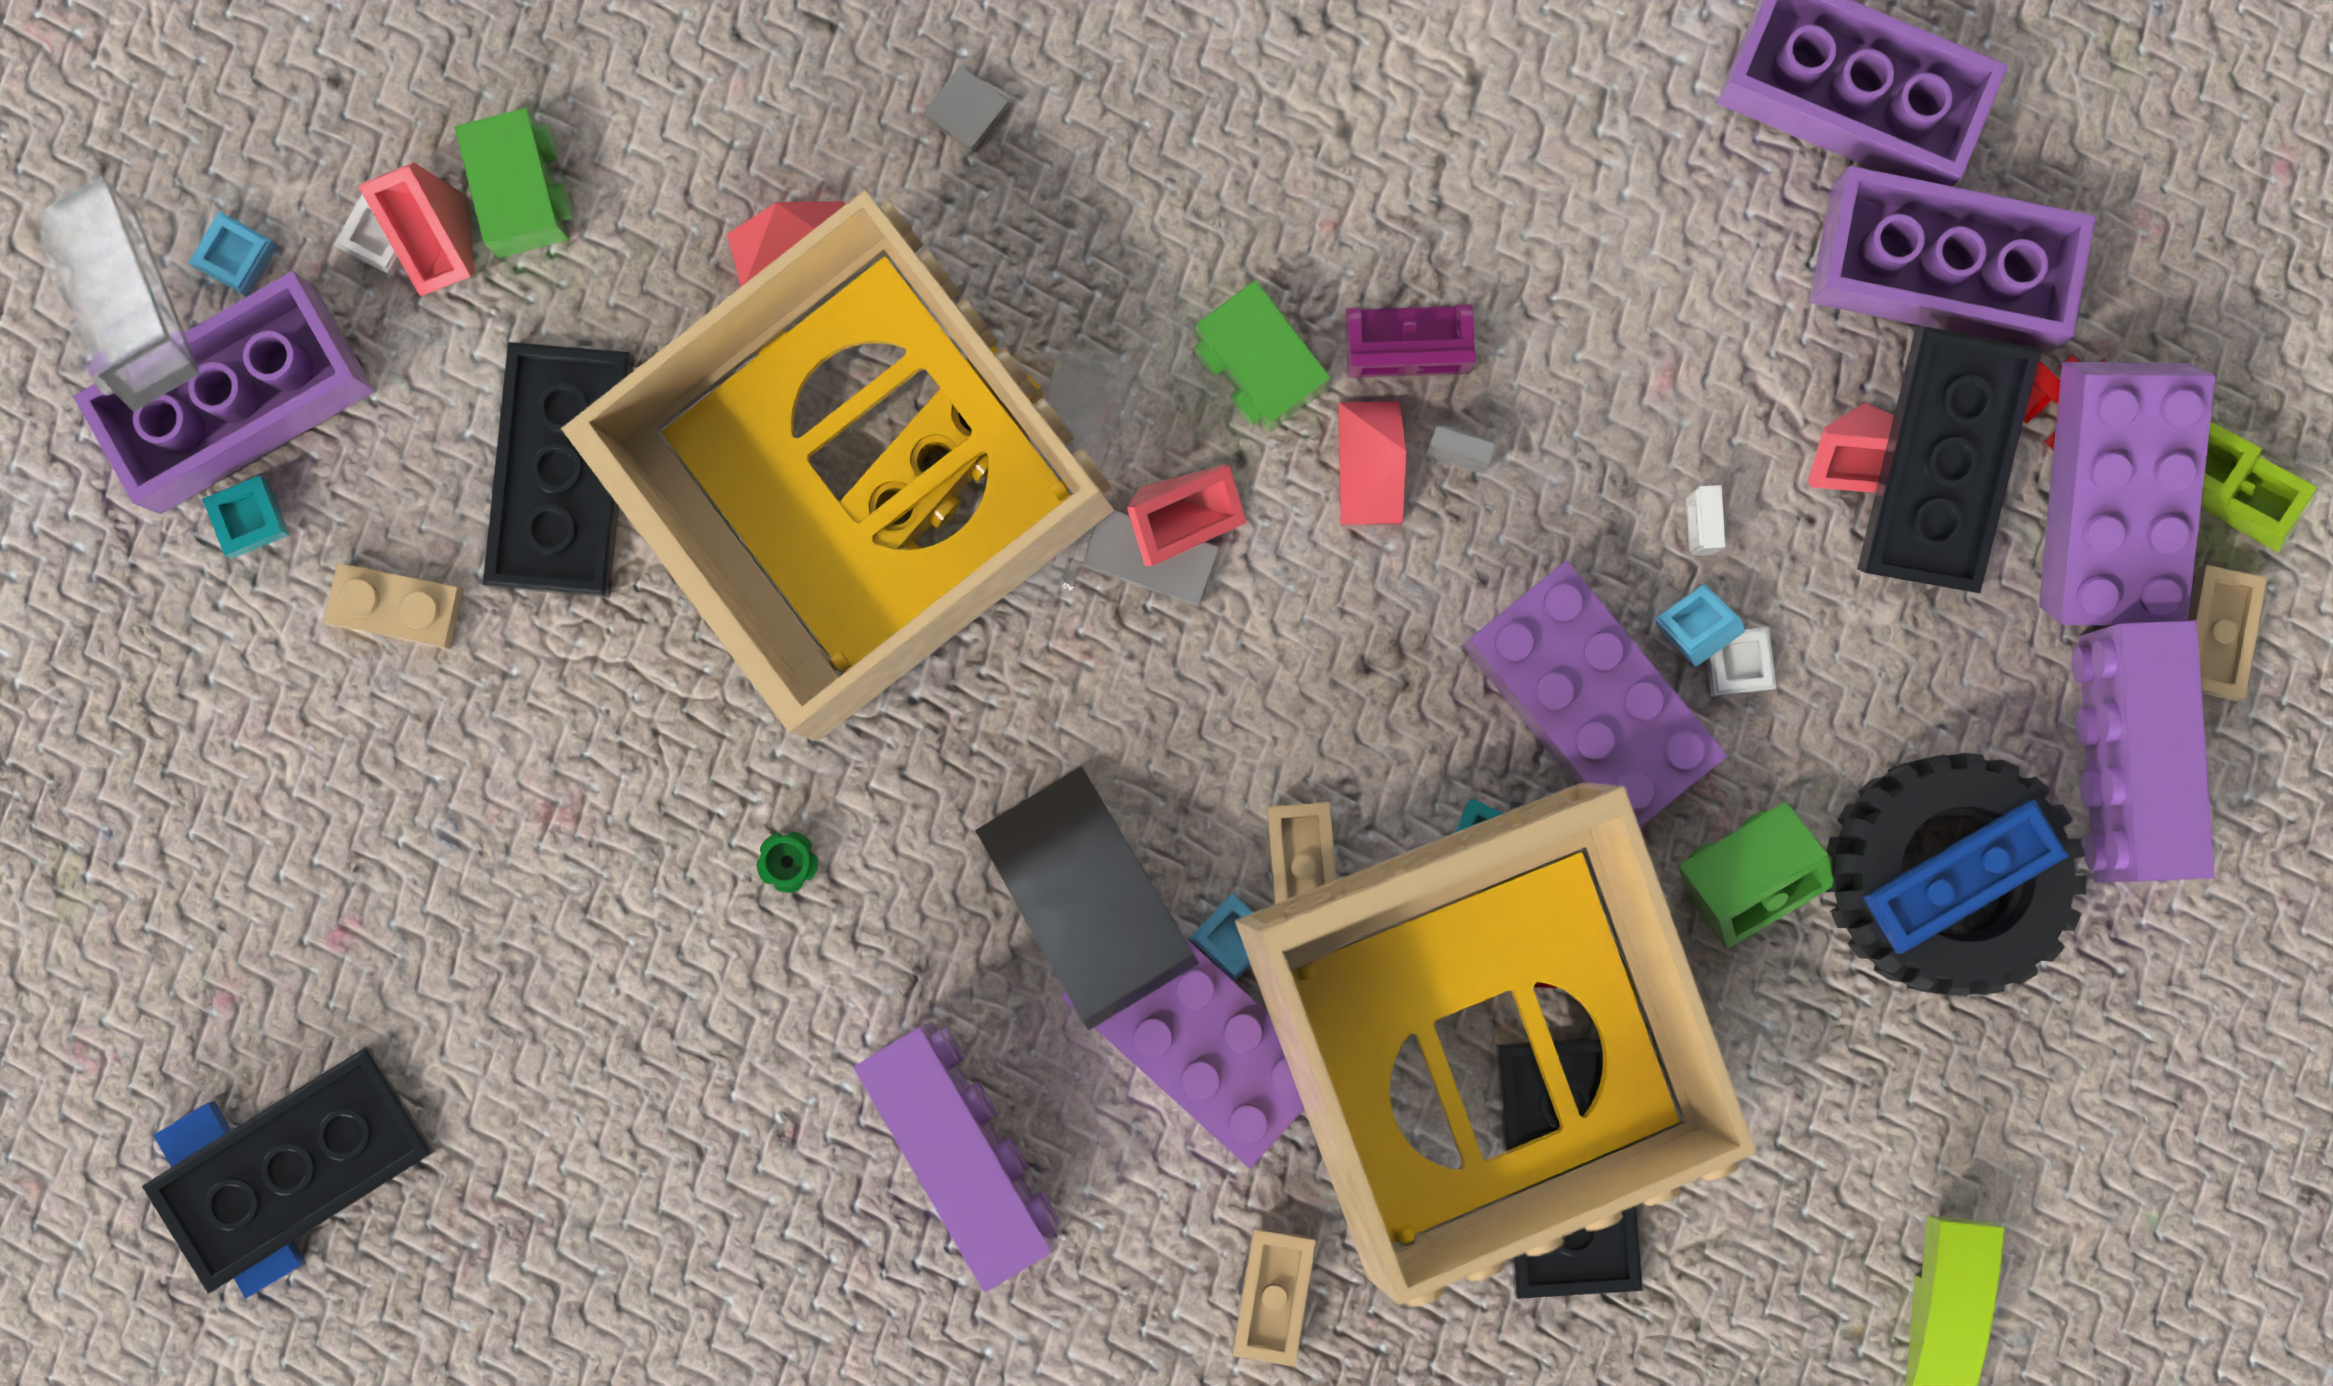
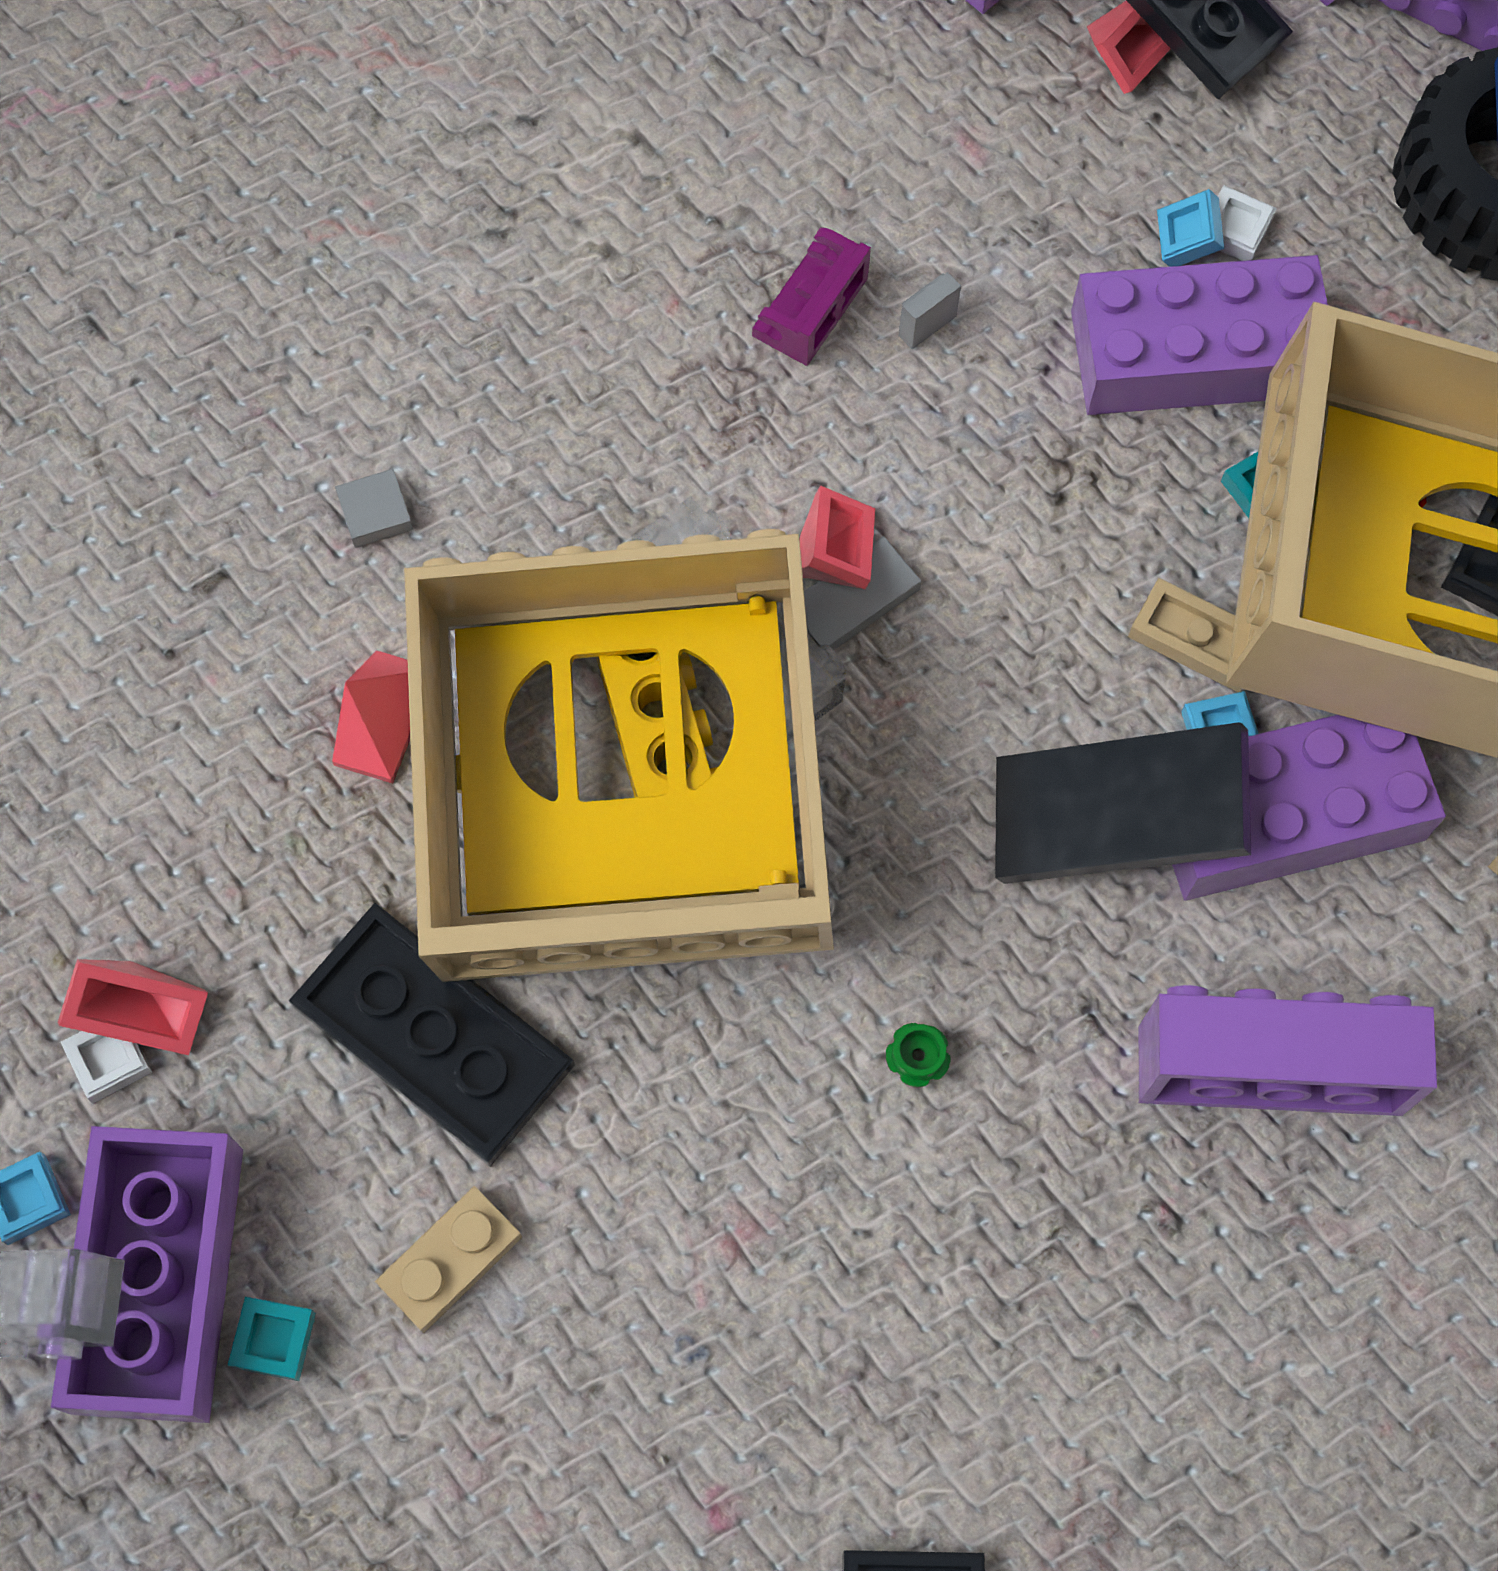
camera: 60 degrees left, 15 degrees down
bright green brick [454,108,573,258] -> none
bright green brick [1193,280,1330,433] -> none
coral slope [1338,401,1406,526] -> none
bright green brick [1678,801,1833,949] -> none
white tile [1686,485,1726,556] -> none

